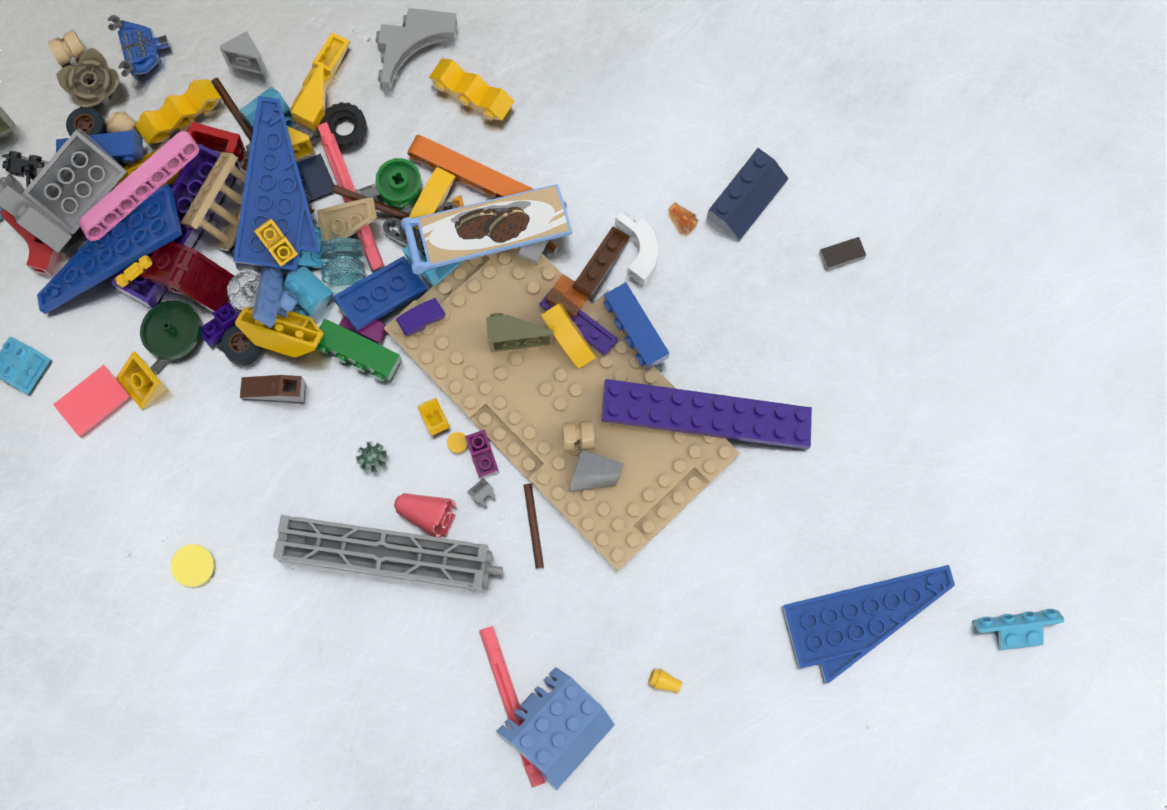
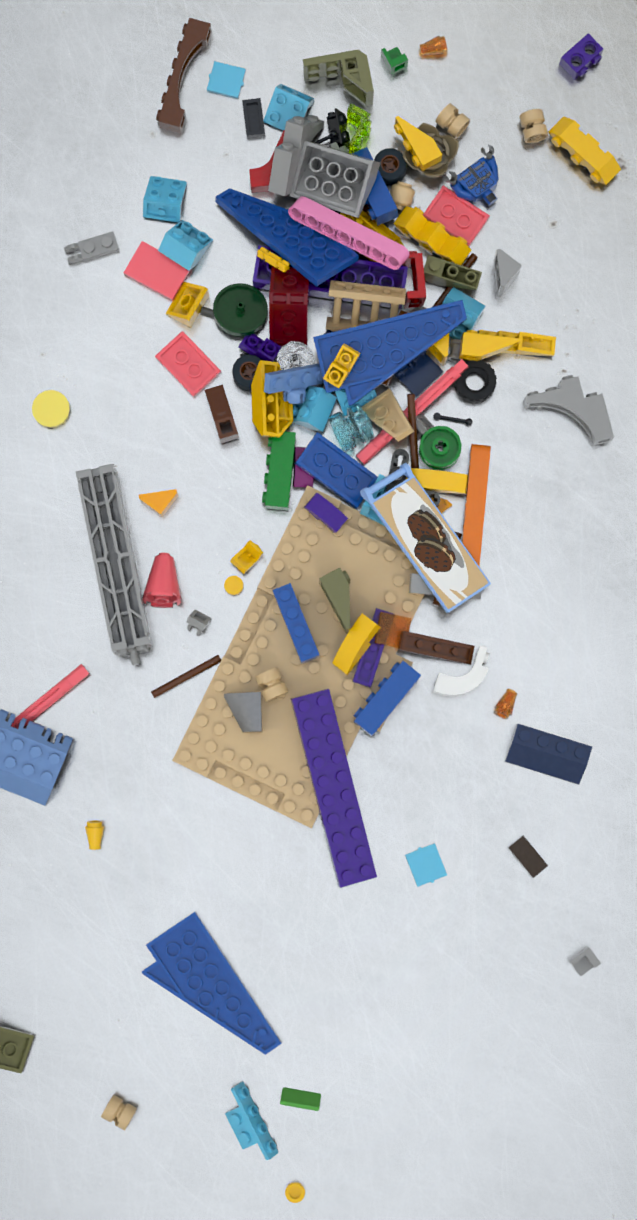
camera: 75 degrees right, 5 degrees up
clear green piece [356,441,388,473] -> none
yellow brick [429,58,515,121] -> none
magenta slope [465,429,499,478] -> none
none -> light grey hinge [64,231,119,264]
none -> tan wheel [101,1094,137,1131]
none -> light orange slope [139,489,178,517]
none -> coral tile [155,331,221,397]
none -> medium azure slope [158,220,213,271]
none -> blue brick [273,583,320,664]
none -> bright green slope [280,1087,321,1111]
none -> yellow tile [285,1182,305,1203]
none -> clear neon green bracket [347,103,372,154]
none -> yellow slope [393,116,442,171]
none -> medium azure piece [405,843,447,887]
none -> coral tile [423,185,490,247]
none -> olive slope [424,255,482,290]
none -> black hinge [433,413,473,426]
none -> light grey panel [569,947,601,976]

